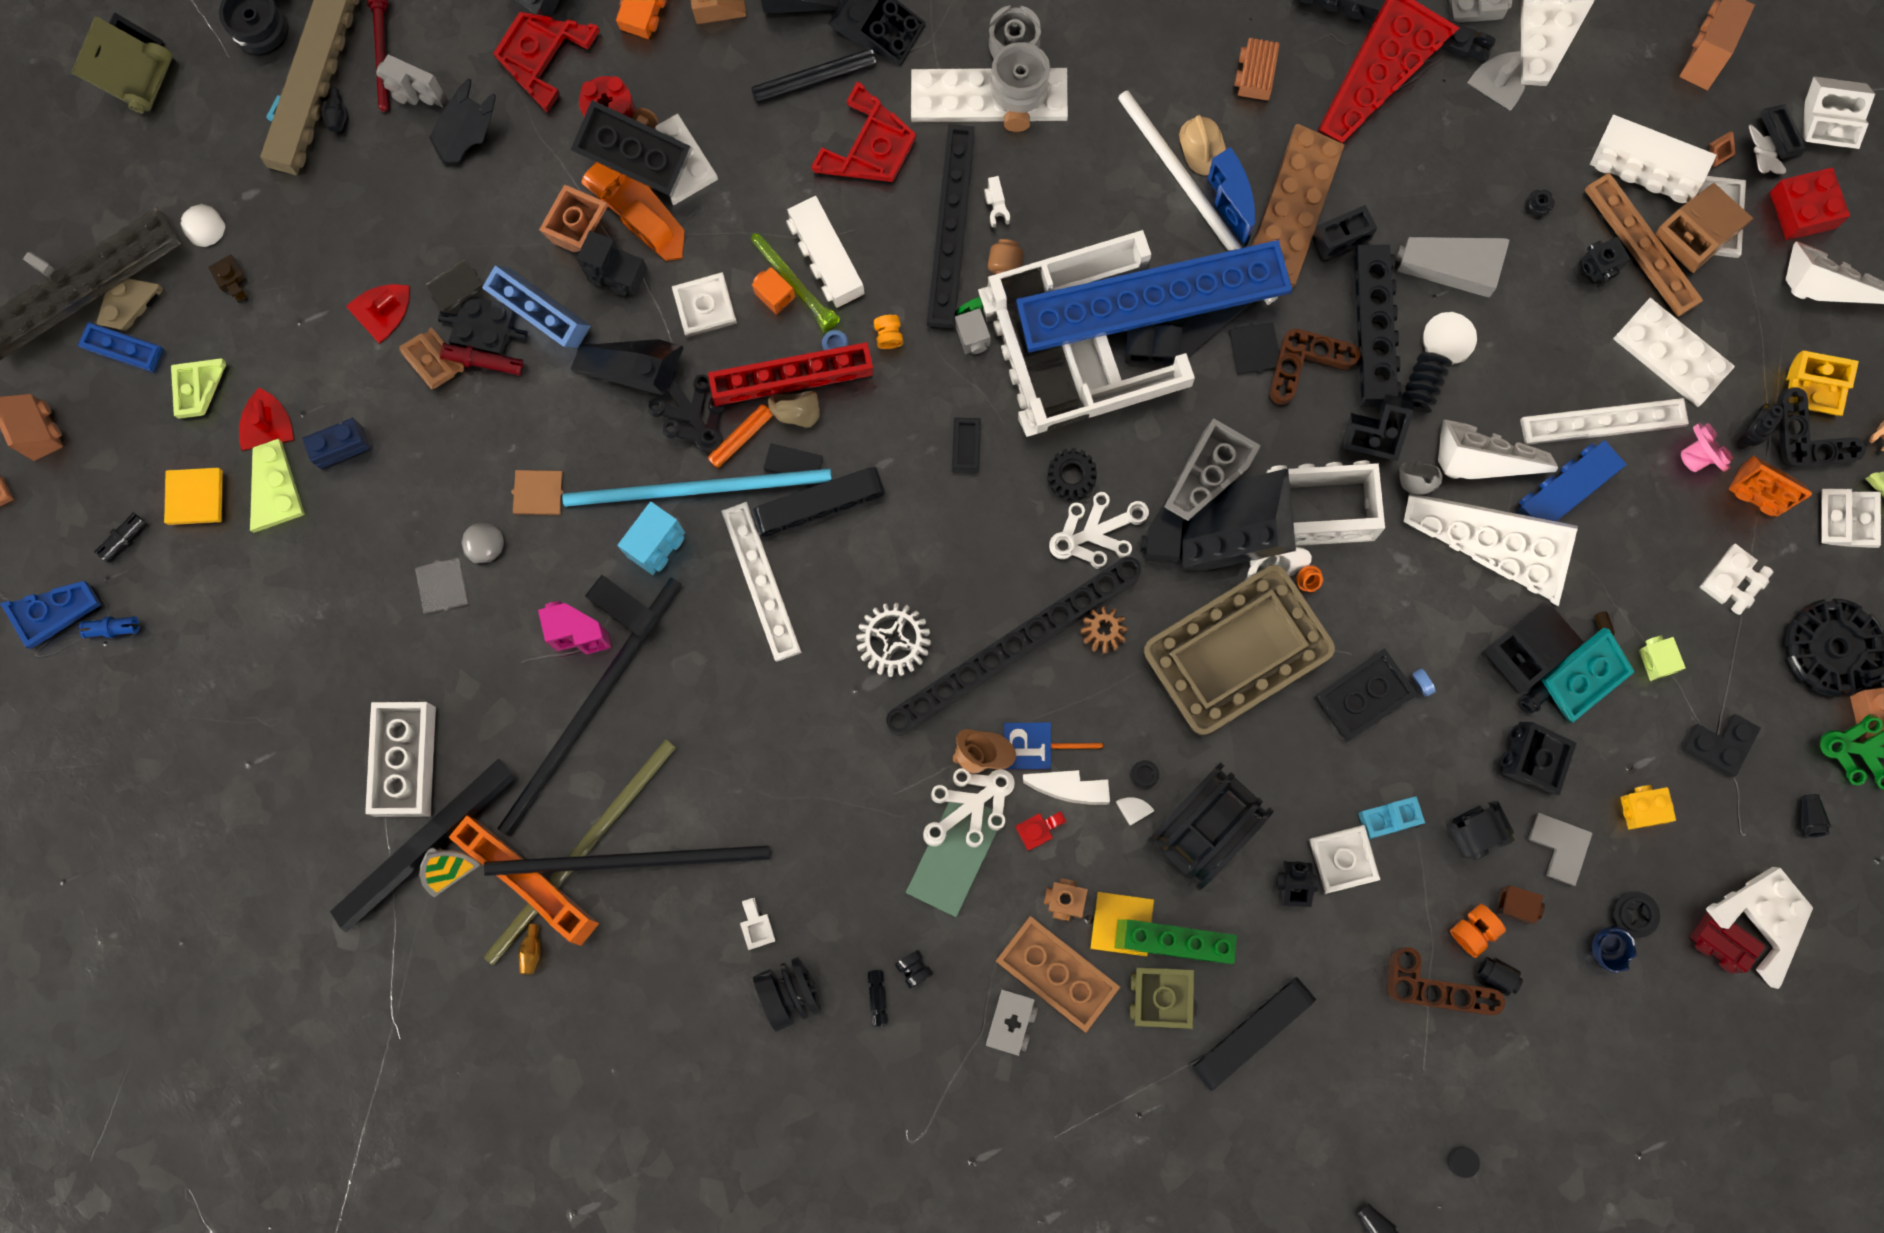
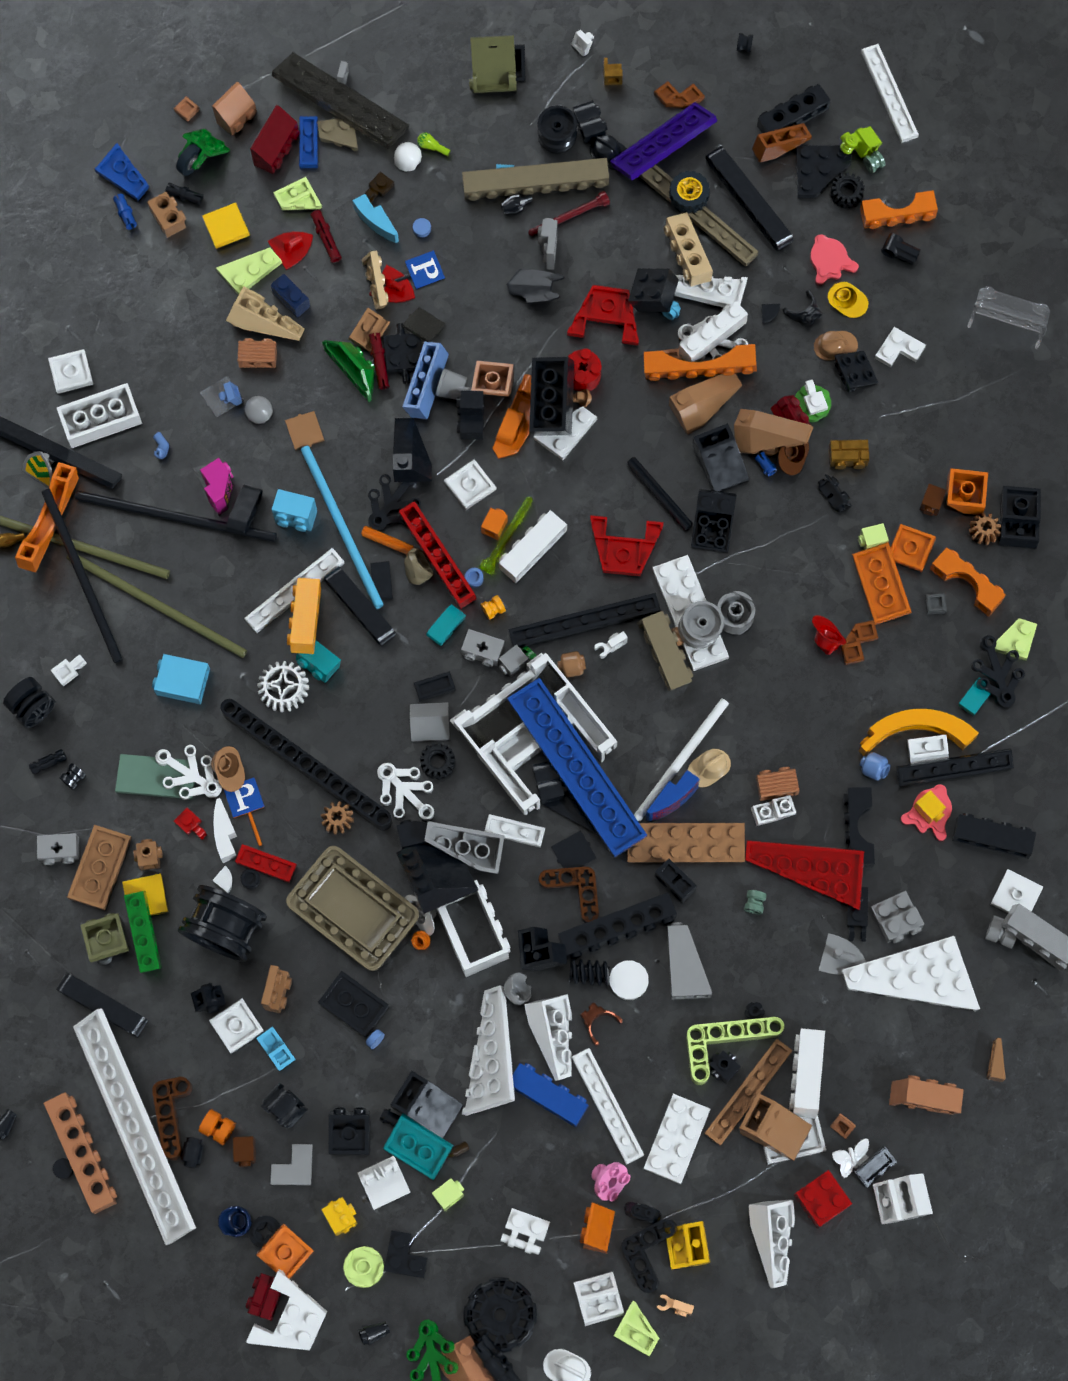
camera: 65 degrees right, 5 degrees down
none -> nougat brick [44,1092,118,1214]
none -> white plate [48,349,93,394]
none -> olive piece [66,555,247,658]
none -> white plate [73,1008,196,1245]
none -> medium nougat brick [147,192,186,238]
none -> medium azure brick [152,654,210,705]
none -> medium blue arm [153,432,170,459]
none -> green plate [176,129,230,176]
none -> medium blue tile [218,382,243,406]
none -> tan wedge [226,286,305,341]
none -> red plate [235,844,297,883]
none -> nougat brick [238,338,277,368]
none -> dark red slope [250,105,300,174]
none -> orange plate [256,1223,314,1279]
none -> medium nougat plate [261,965,292,1013]
none -> light orange brick [287,578,321,654]
none -> teal brick [296,640,341,683]
none -> dark red pin [310,210,342,263]
none -> green wedge [322,340,375,403]
none -> yellowish green tile [343,1246,384,1288]
none -> medium azure slope [352,194,399,243]
none -> white hinge [358,1156,411,1210]
none -> tan wing [361,251,388,309]
none -> blue piece [383,251,445,289]
none -> light grey slope [410,702,450,742]
none -> medium blue tile [413,218,431,238]
none -> lime piece [417,132,451,156]
none -> teal slope [426,604,466,646]
none -> light grey hat [436,368,471,400]
none -> light grey brick [461,629,505,667]
none -> white tile [484,814,545,848]
none -> copper helmet [580,1002,623,1046]
none -> dark tan wedge [637,611,693,691]
none -> yellowish green beam [686,1017,784,1085]
none -> sand green wheel [744,890,767,914]
none -> white slope [751,795,796,826]

